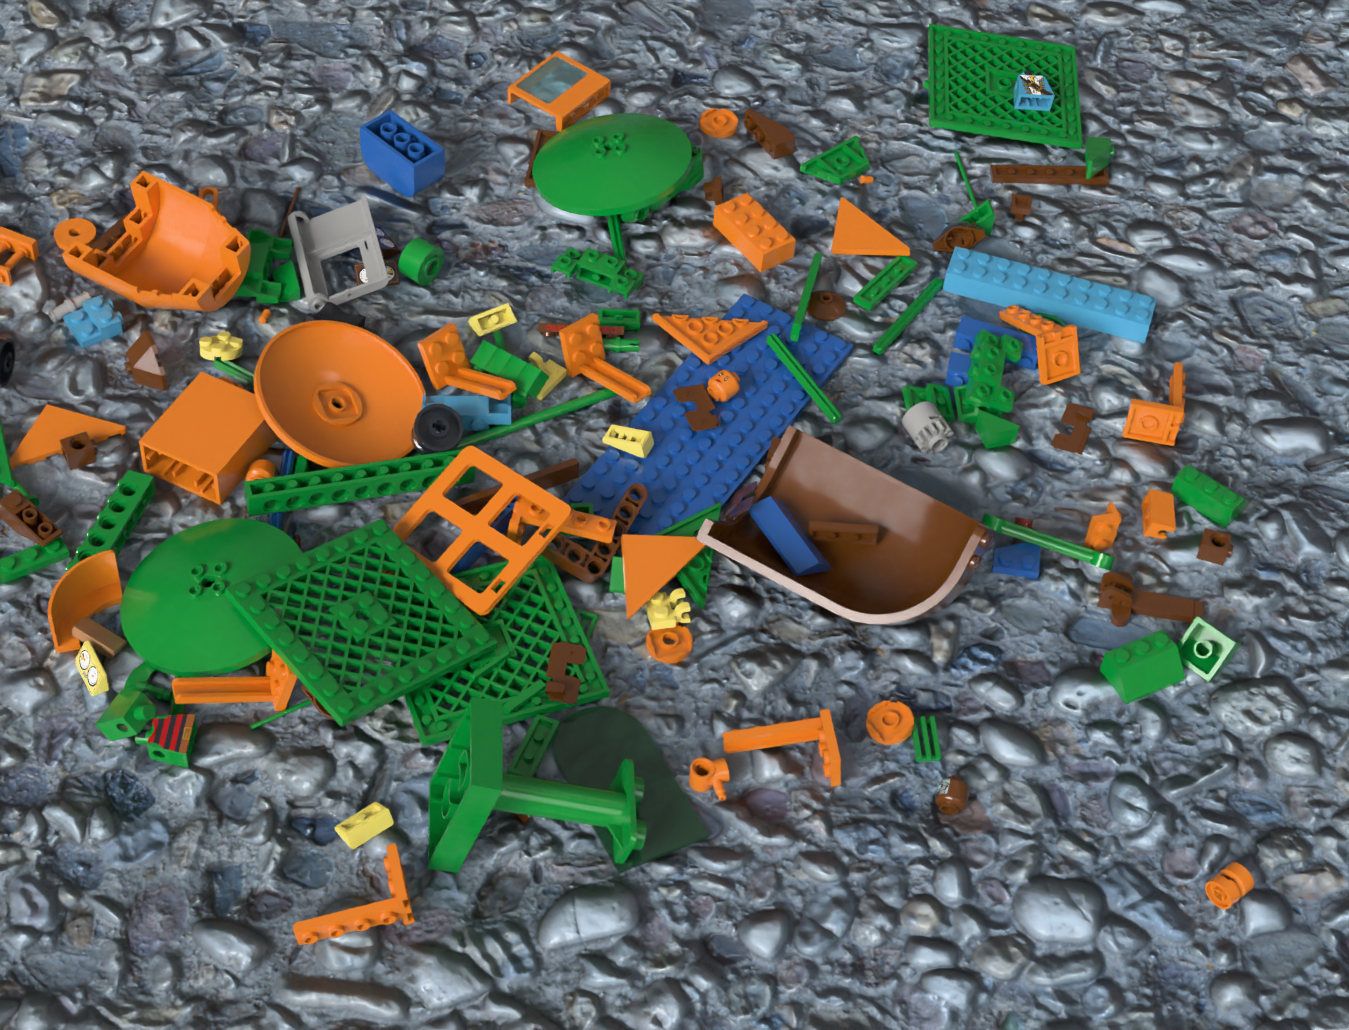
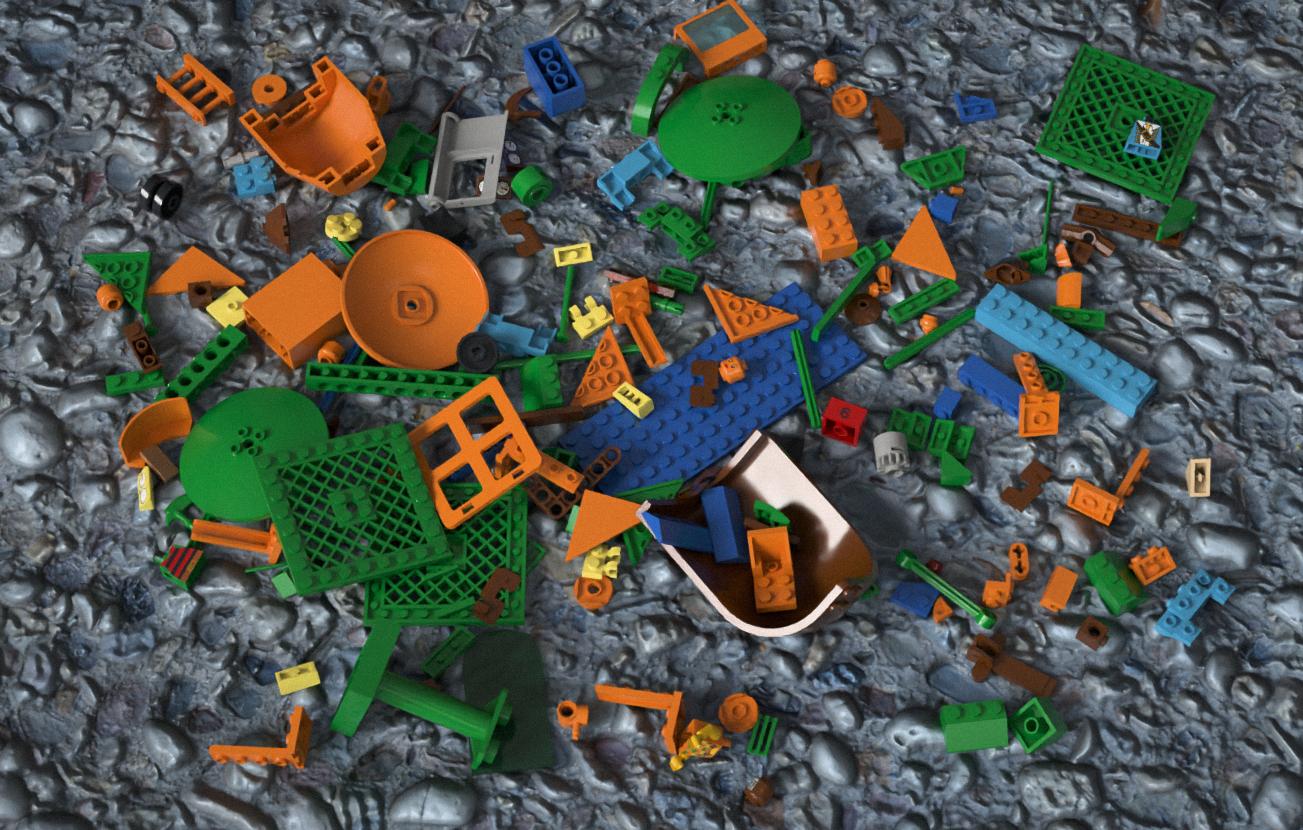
camera: 25 degrees right, 10 degrees up
green torso [95,690,156,741] -> none
orange bracket [417,323,517,400] -> none
green brick [470,340,549,399] -> none
green bracket [964,329,1023,413] -> none
none -> light yellow plate [206,286,248,328]
none -> panel [271,566,297,598]
none -> reddish brown piece [500,209,545,258]
none -> reddish brown piece [505,87,542,127]
none -> green slope [519,354,563,412]
none -> orange tile [570,325,636,409]
none -> dark azure bracket [597,139,675,212]
none -> green arch [631,42,689,137]
none -> blue slope [641,511,713,553]
none -> torso [669,719,731,771]
none -> orange bracket [747,526,797,614]
none -> green slope [753,500,793,535]
none -> orange head [813,59,837,87]
none -> red brick [821,397,868,448]
none -> green slope [851,239,893,269]
none -> orange piece [867,266,892,297]
none -> orange plate [920,315,939,335]
none -> blue brick [929,193,958,224]
none -> orange tile [933,597,953,624]
none -> blue wing [954,92,997,124]
none -> orange beam [1008,543,1029,581]
none -> green plate [1048,305,1105,331]
none -> orange piece [1053,242,1072,267]
none -> orange brick [1056,273,1082,309]
none -> reddish brown piece [1061,223,1118,259]
none -> orange bracket [1126,545,1176,586]
none -> dark azure bracket [1154,569,1236,647]
none -> tan slope [1185,458,1211,497]

